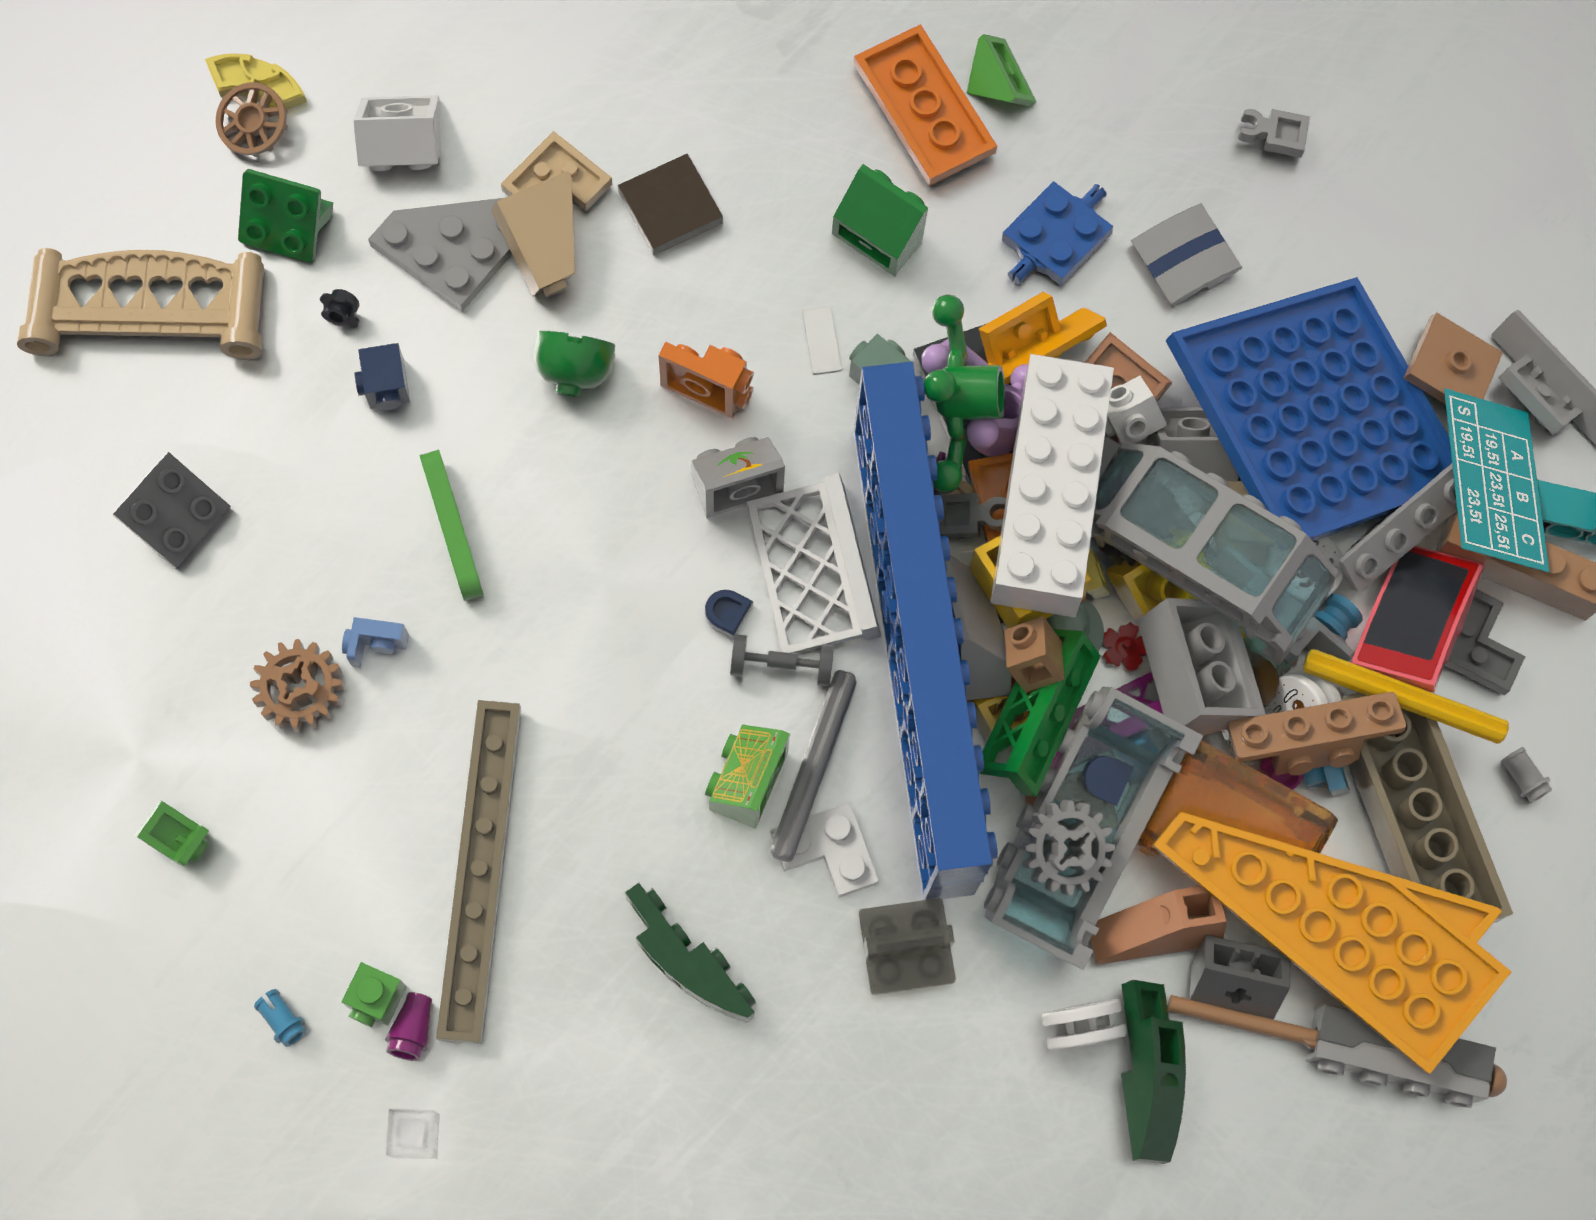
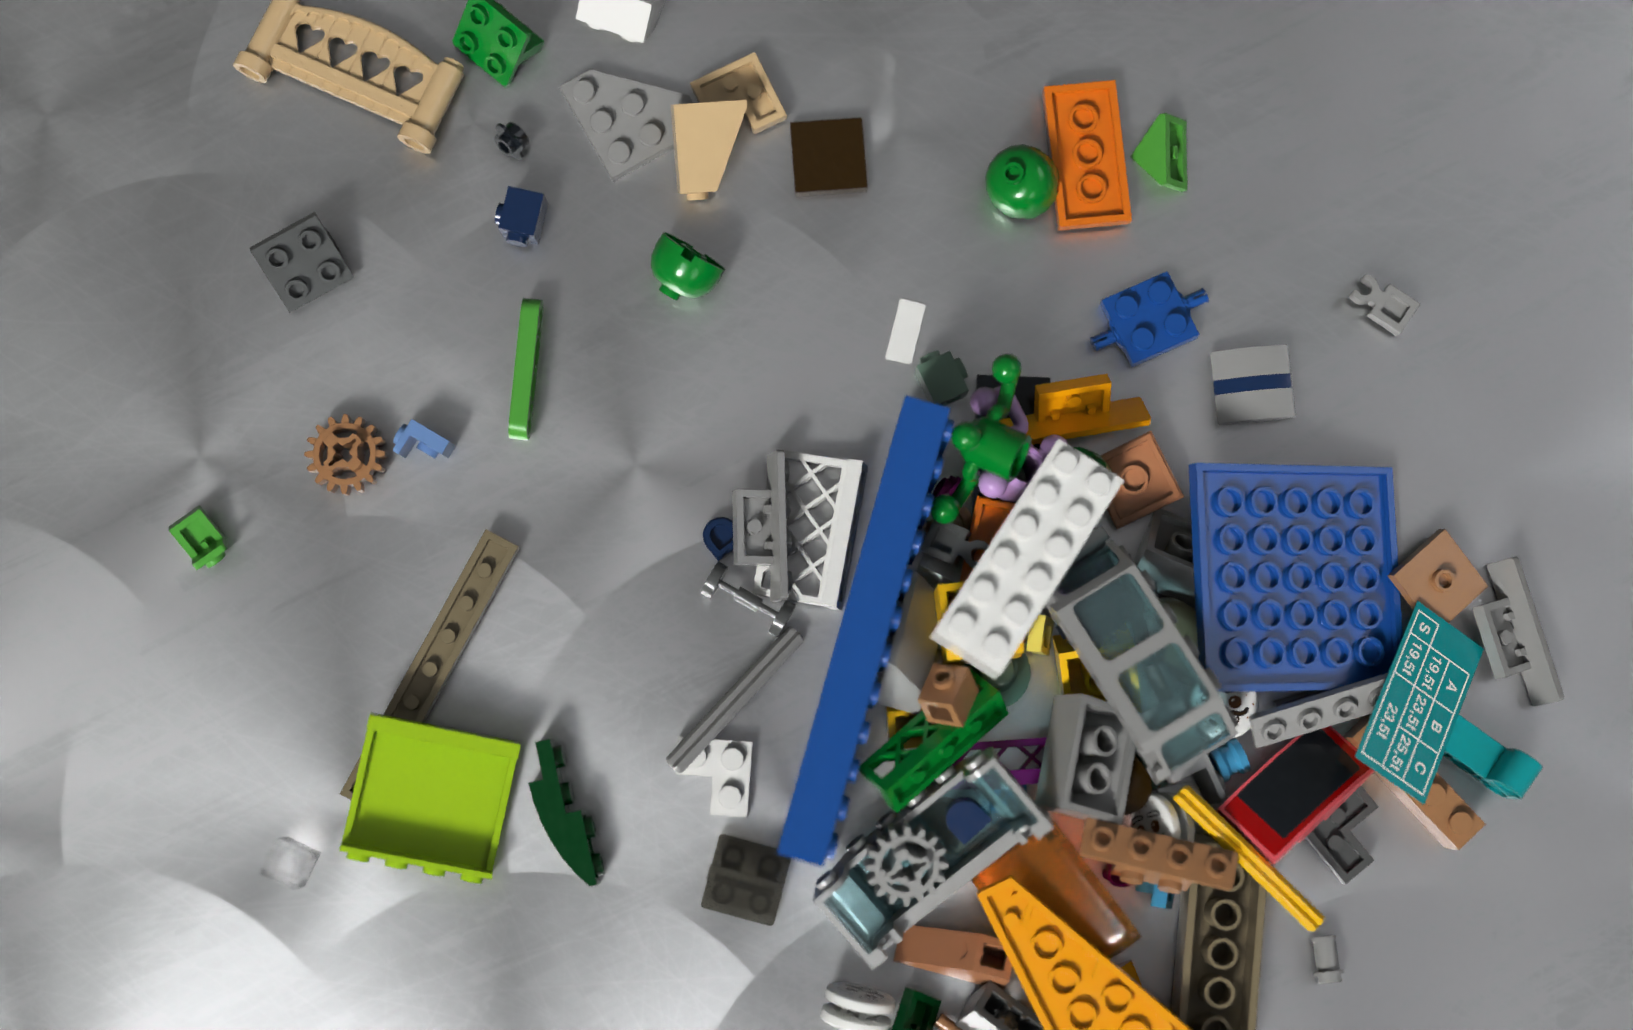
camera: 25 degrees right, 10 degrees up
dark azure pin [254,989,307,1047] -> none
bright green brick [341,962,407,1027] -> none
magenta cone [385,992,432,1061] -> none
orange plate [658,342,754,419] -> none
light grey slope [691,437,785,518] -> none
bright green slope [705,724,790,829] -> none
green slope [832,164,928,277] -> none
red plant [1102,622,1147,672] -> none
white brick [1105,375,1167,445] -> none
none -> lime panel [339,712,521,884]
none -> light grey bracket [732,450,793,602]
none -> green cylinder [985,144,1059,219]

